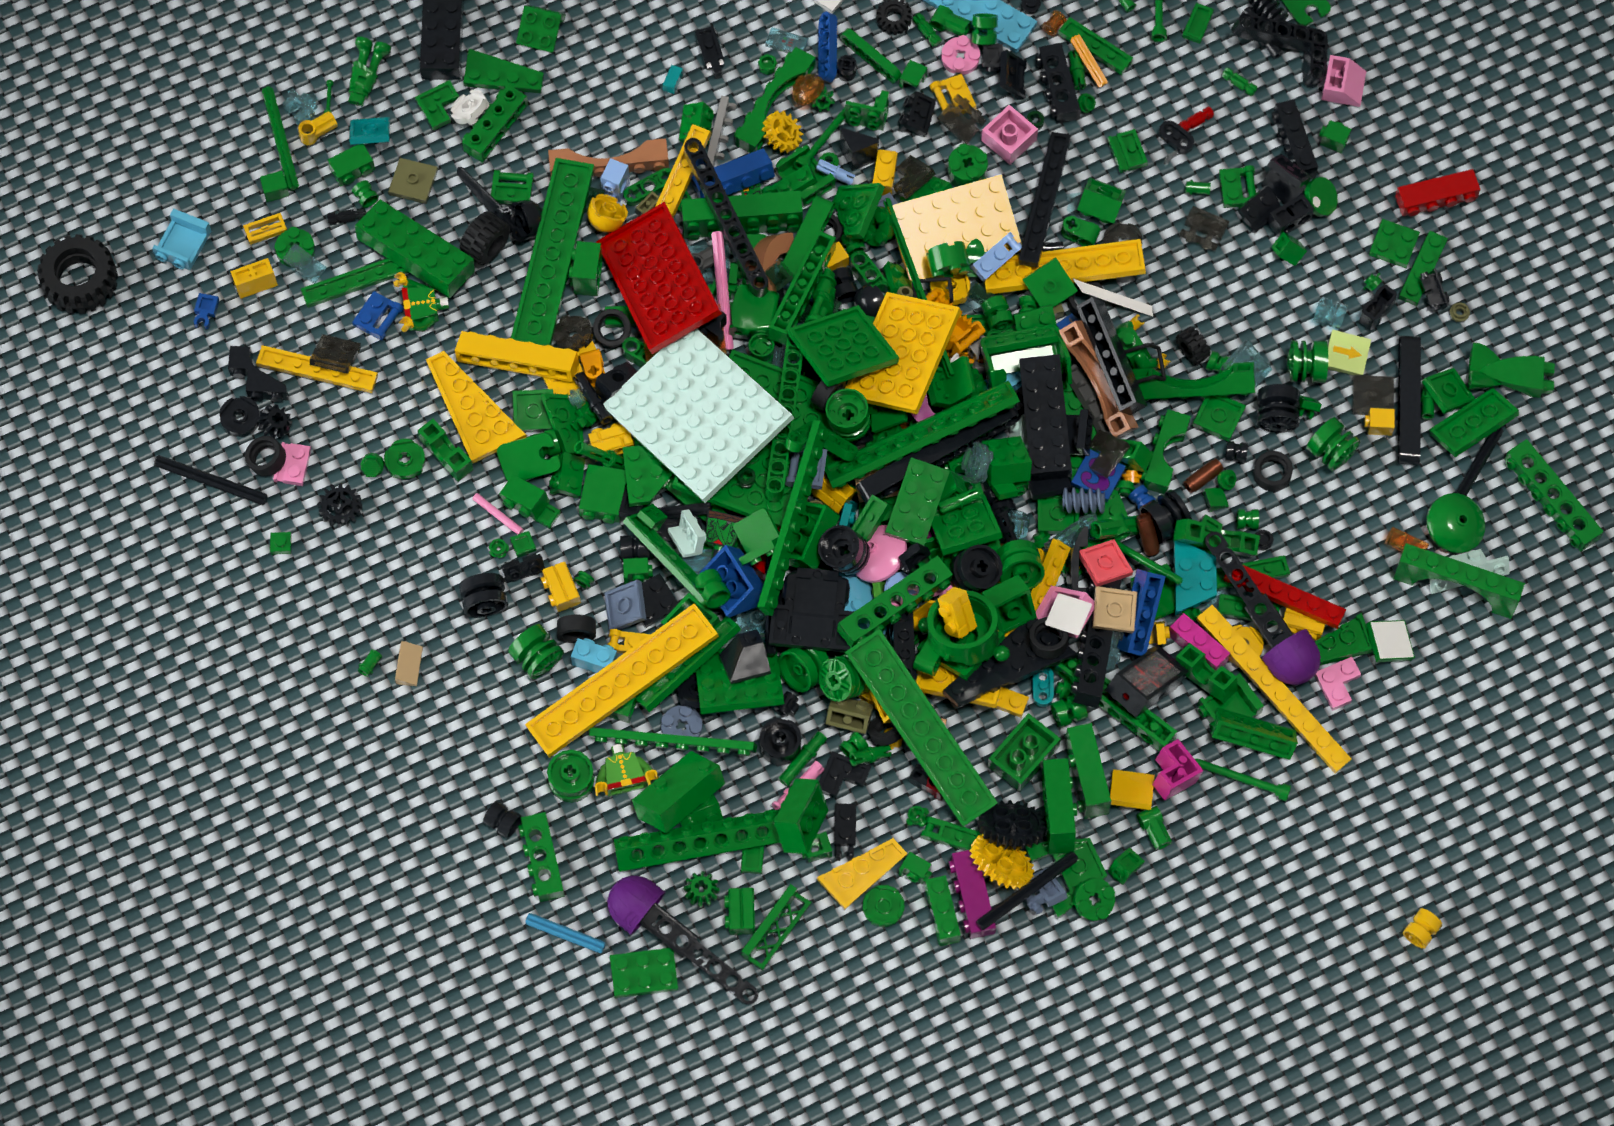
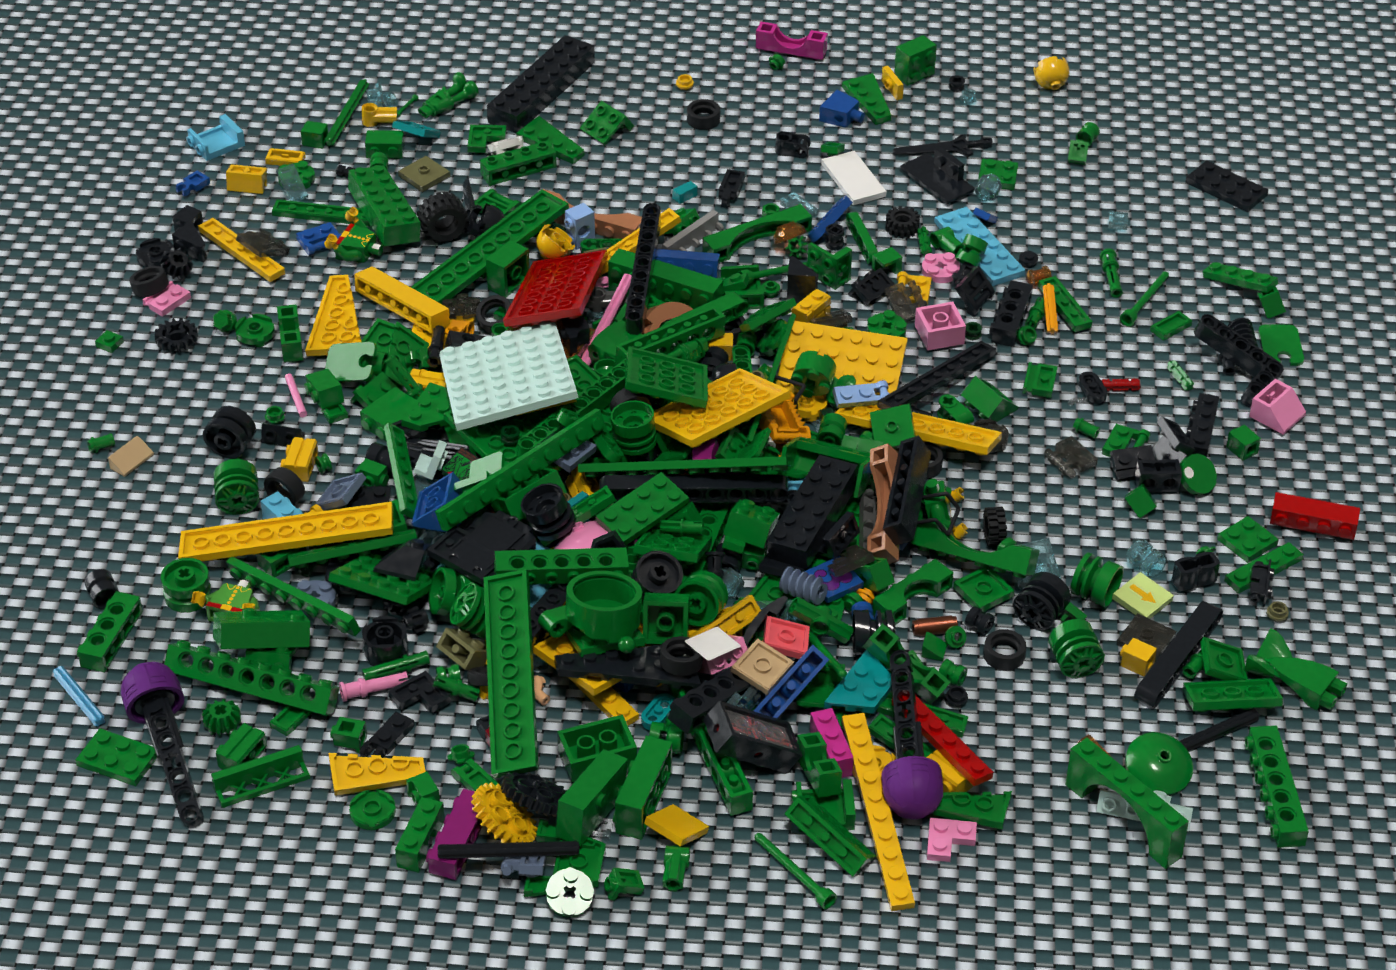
camera: 30 degrees right, 25 degrees down
black tyre [37,234,118,314] -> none
black axle [154,455,268,505] -> none
green tile [510,531,537,558] -> none
clear light blue plate [568,389,586,408] -> none
green bracket [637,504,667,532] -> none
green wheel [694,569,731,608] -> none
yellow gear [762,110,803,153] -> none
clear green panel [764,259,793,291] -> none
green brick [773,778,828,854] -> none
light blue axle [816,159,855,185] -> none
yellow brick [937,587,977,638] -> none
clear light blue plate [962,442,993,484] -> none
white sticker [1073,279,1153,317] -> none
copper piece [1137,513,1160,556] -> none
yellow bracket [1149,621,1170,645] -> none
dark pink brick [1152,739,1203,800] -> none
white tile [1366,620,1415,662] -> none

